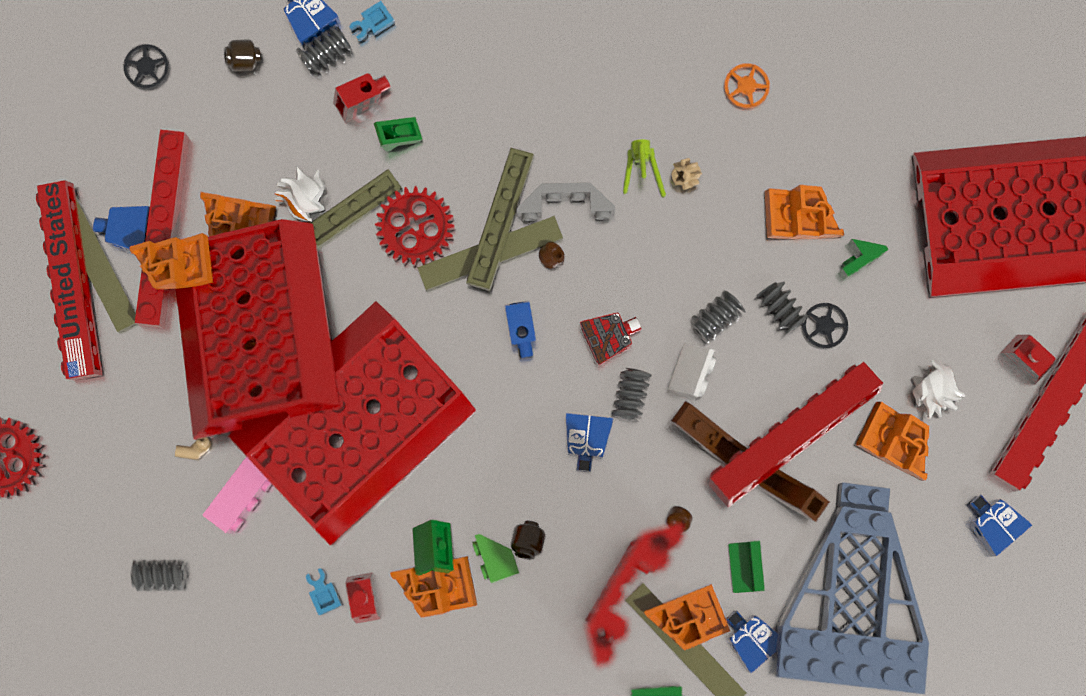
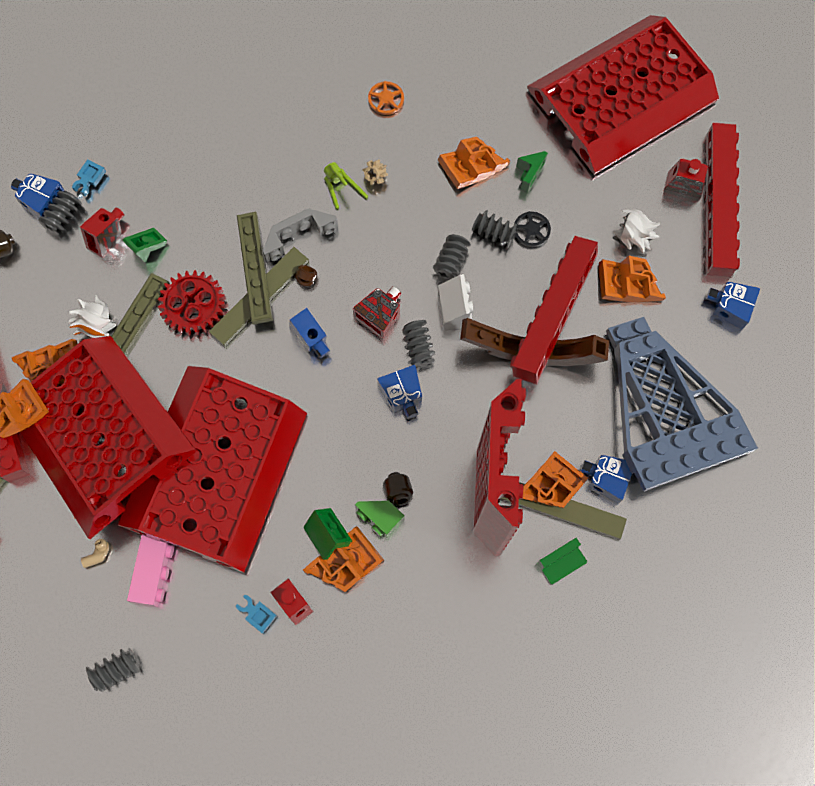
camera: 30 degrees left, 10 degrees down
green panel [728,541,765,593] -> none

